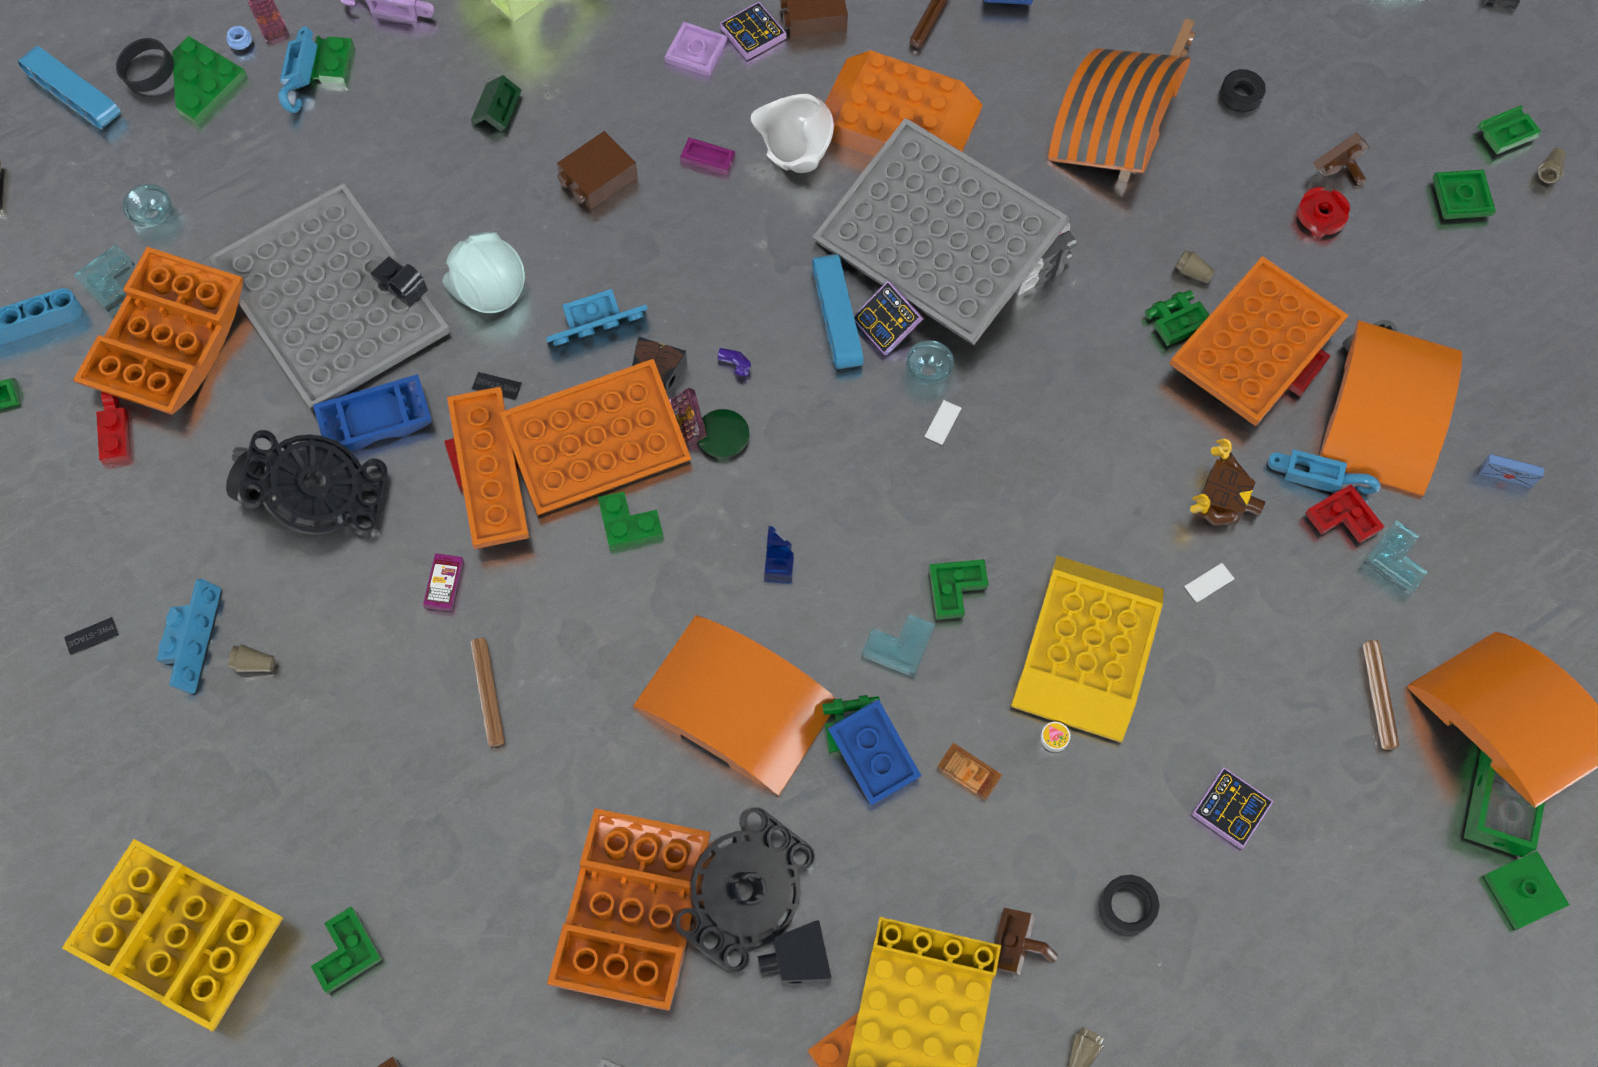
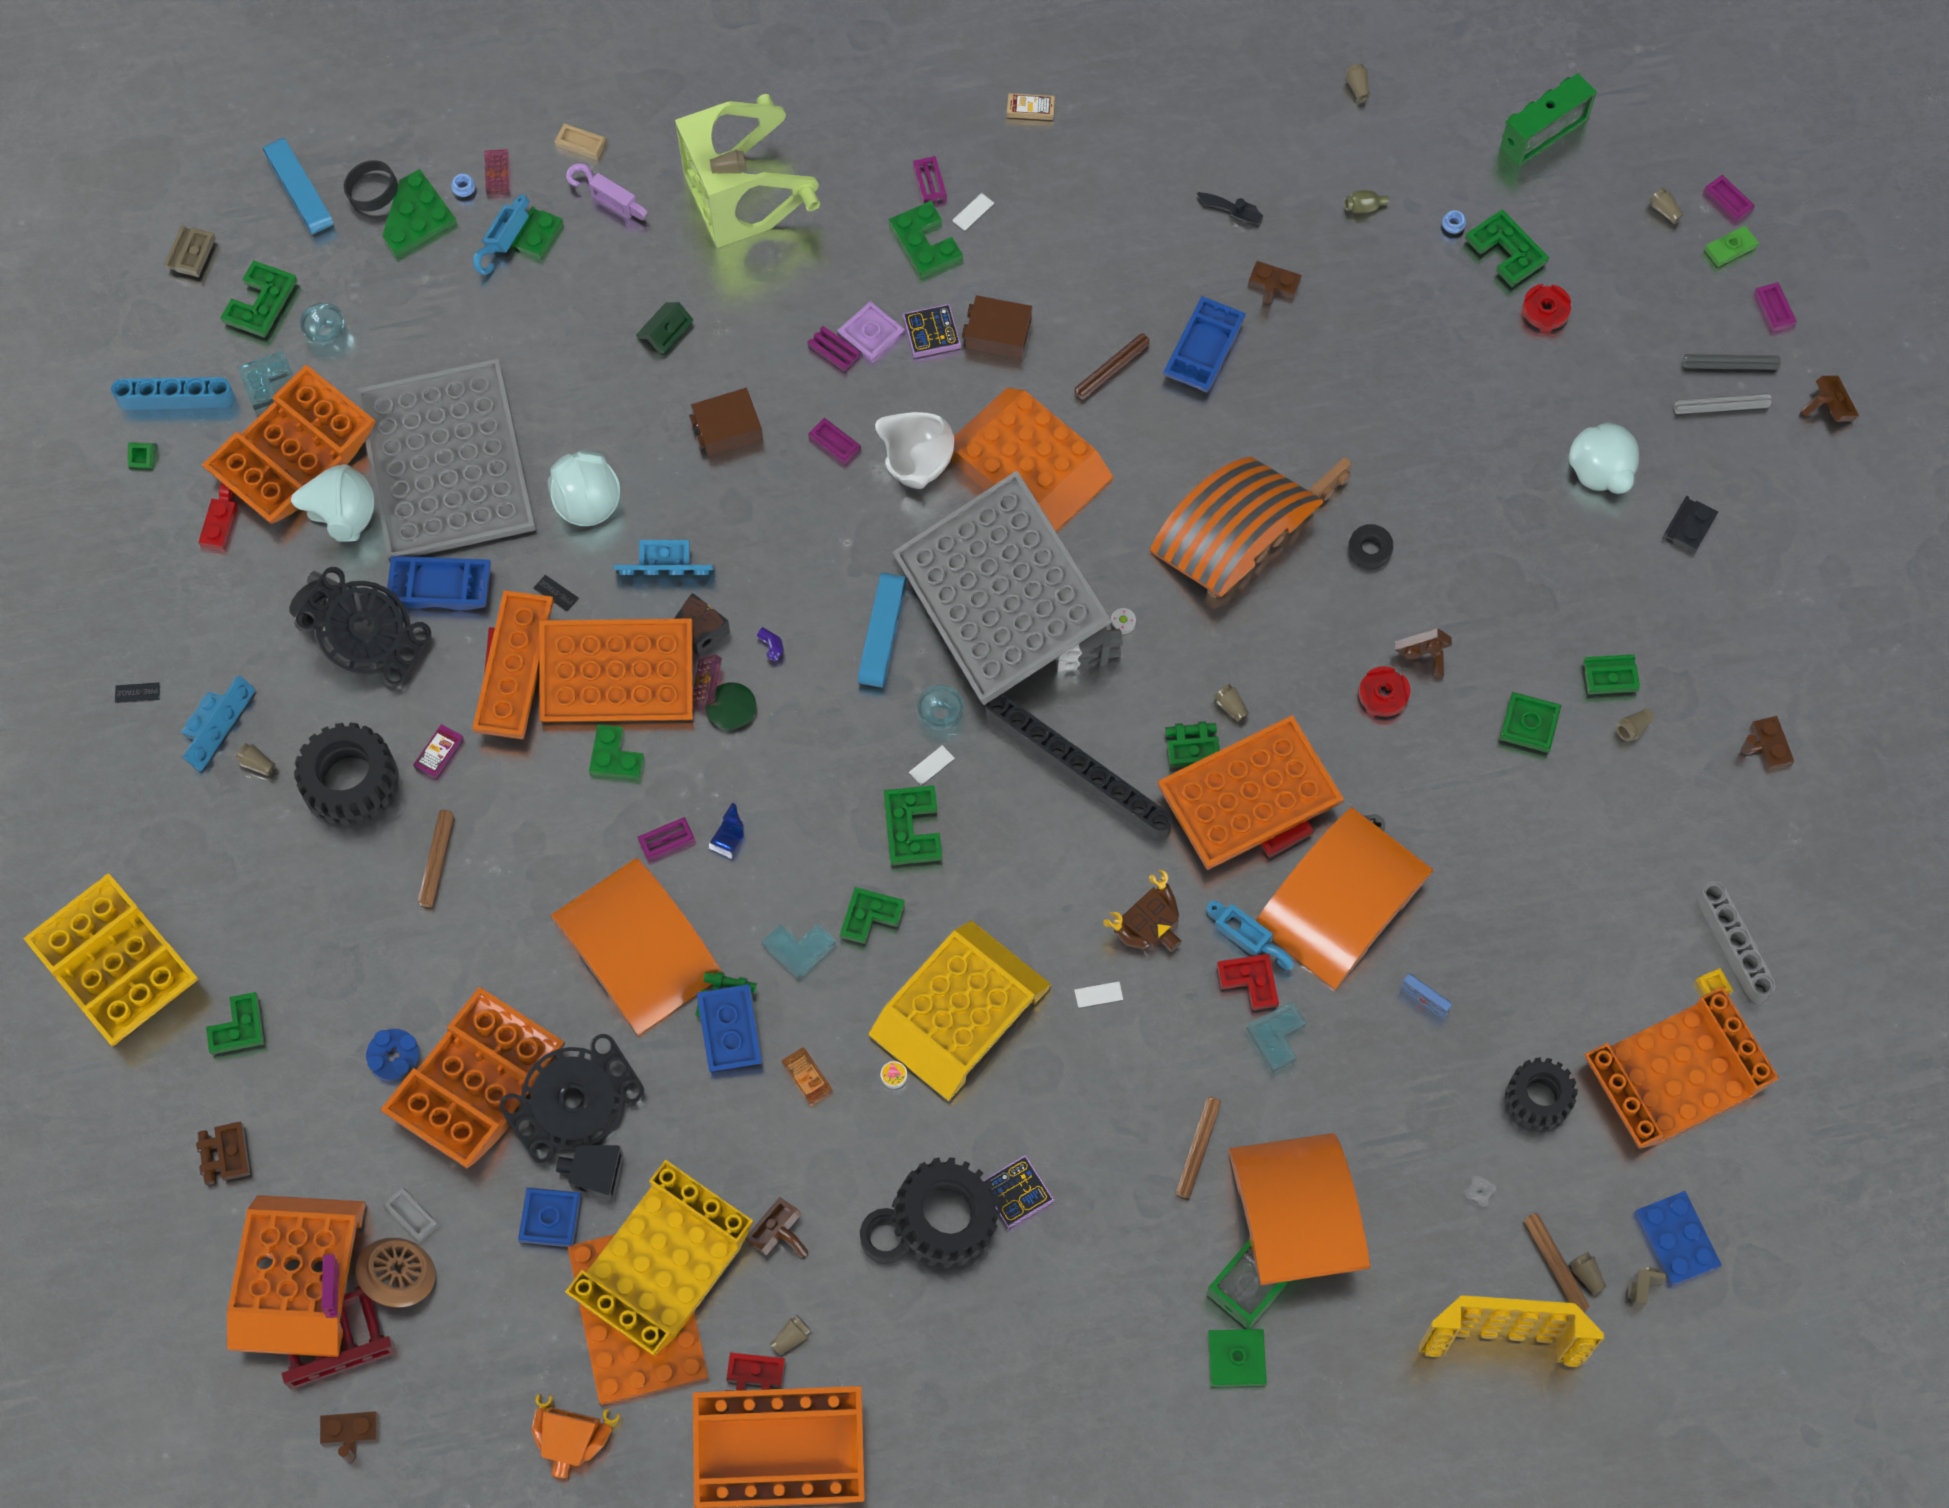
camera: 25 degrees right, 0 degrees up
black plate [370,256,428,308] -> none
black tile [854,281,924,355] -> none
none -> green plate [220,260,298,338]
none -> light aqua piece [291,464,374,542]
none -> black tyre [294,722,398,825]
none -> blue plate [366,1029,421,1083]
none -> blue plate [518,1187,581,1247]
none -> magenta tile [637,817,696,862]
none -> magenta tile [807,326,860,372]
none -> green plate [884,785,942,865]
none -> black tyre [891,1157,1000,1268]
none -> black beam [986,694,1172,840]

